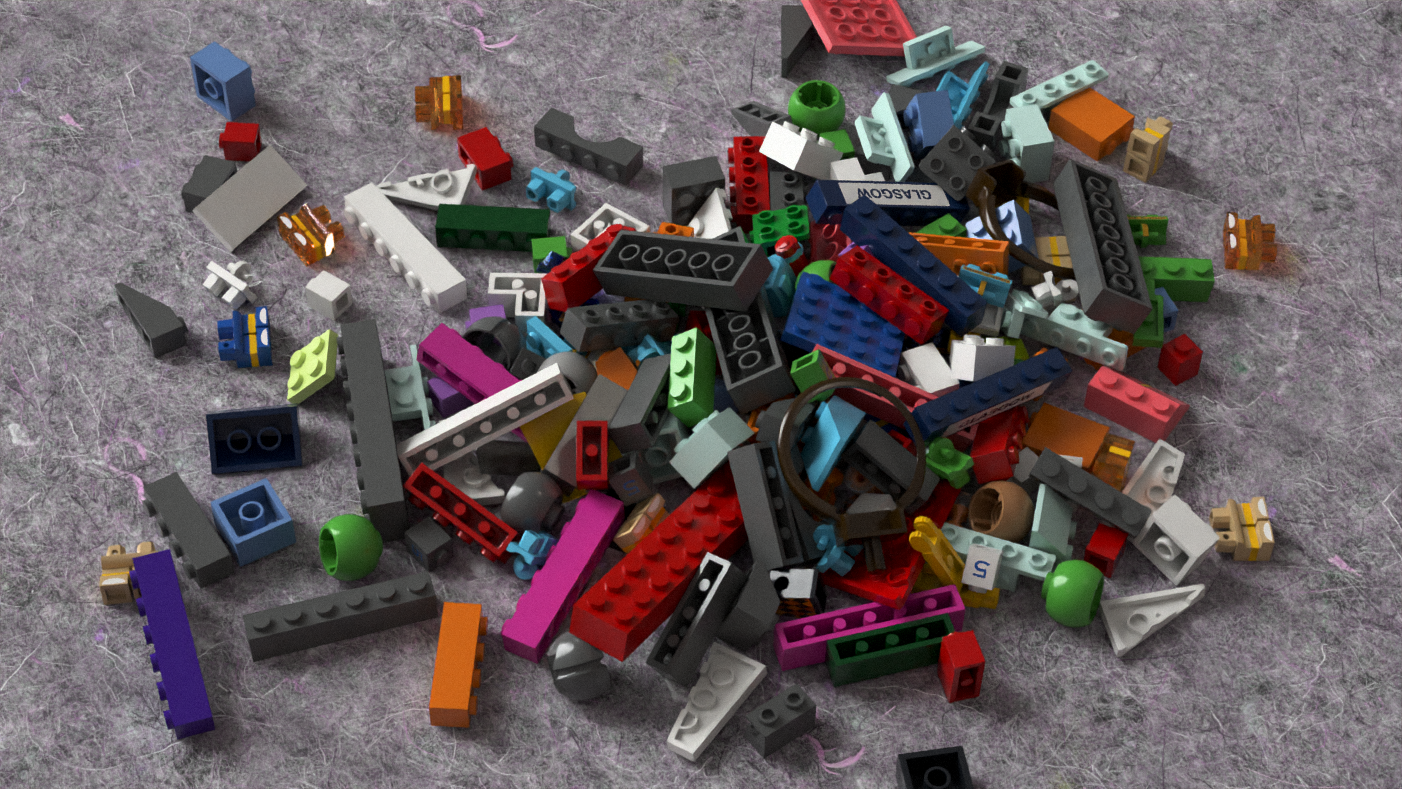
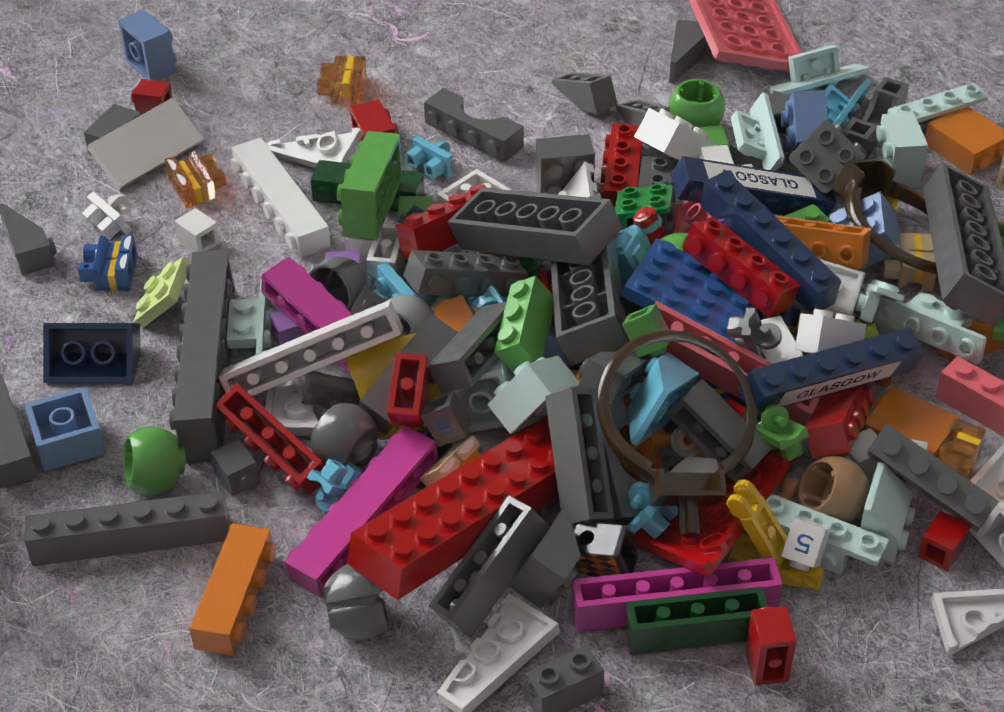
camera: 10 degrees right, 5 degrees down
medium azure hips [959,264,1012,308] -> none
white hips [1031,271,1079,316] -> none
bright green wheel [1041,559,1105,628] -> none
none -> bright green brick [337,131,401,240]
none -> dark grey slope [552,72,618,116]
none -> dark grey hips [727,308,782,357]

